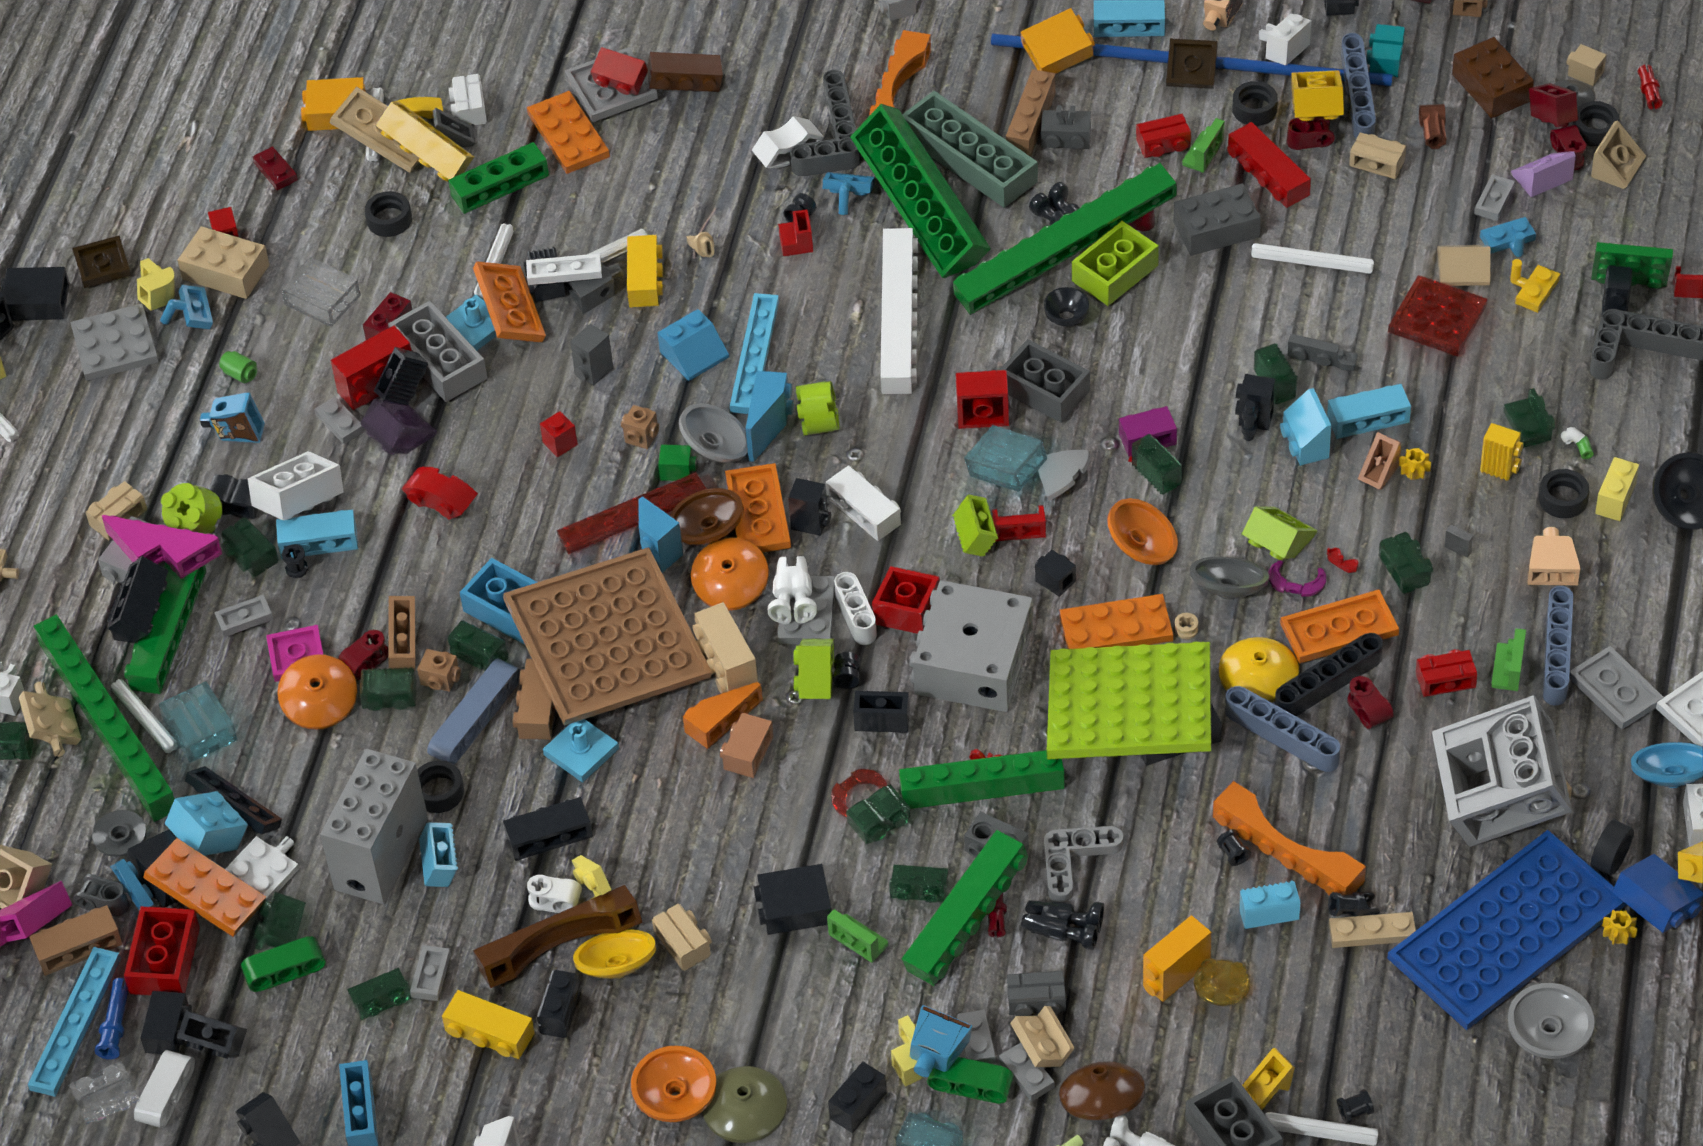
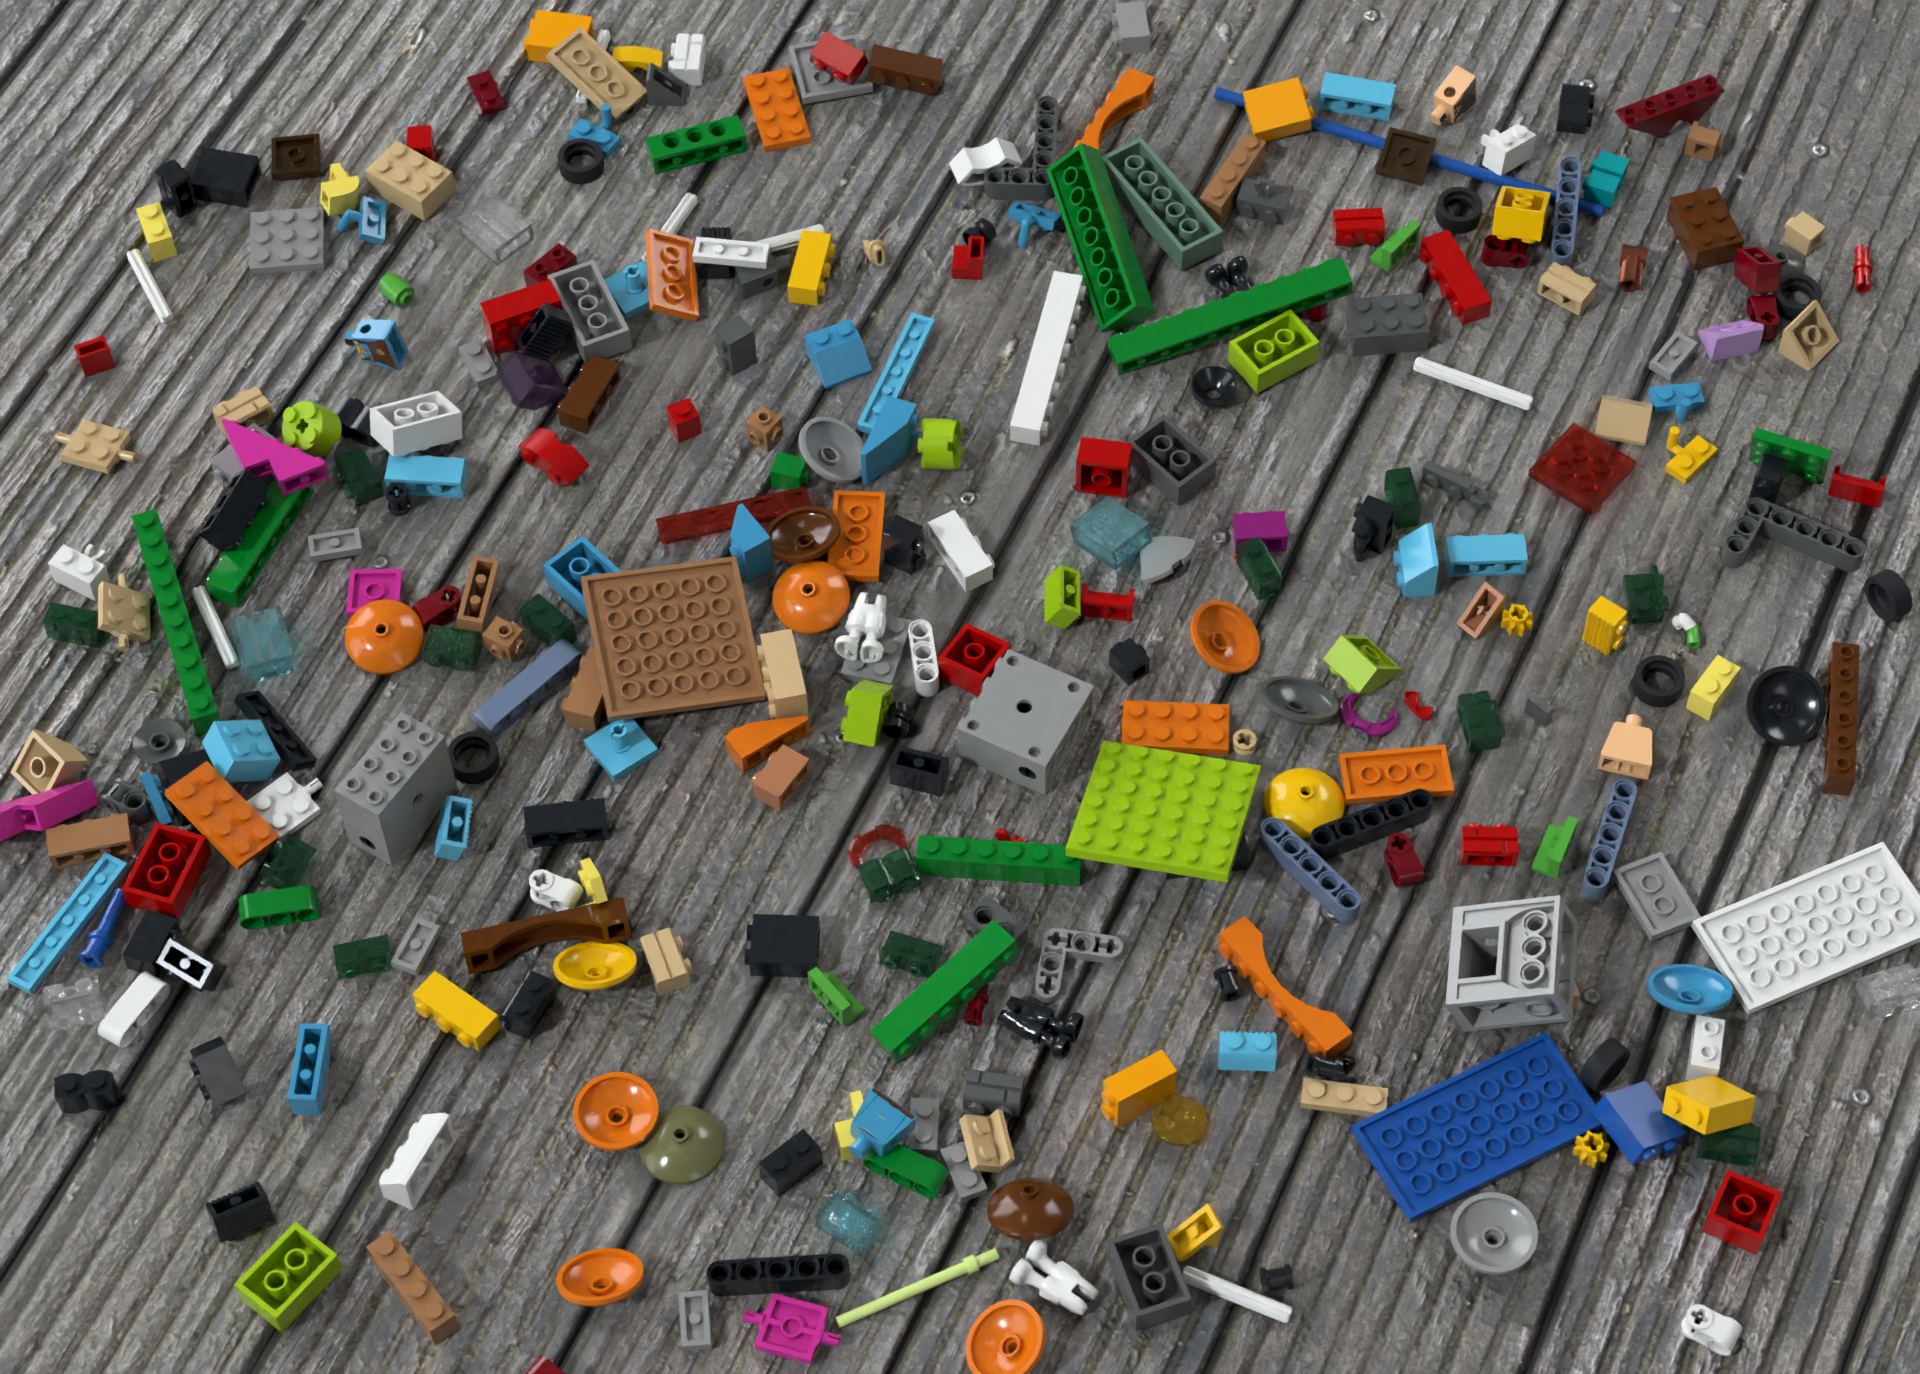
camera: 10 degrees right, 5 degrees up
yellow brick [376,102,474,182] -> none
none -> reddish brown brick [557,355,621,434]
none -> dark azure plate [567,103,621,159]

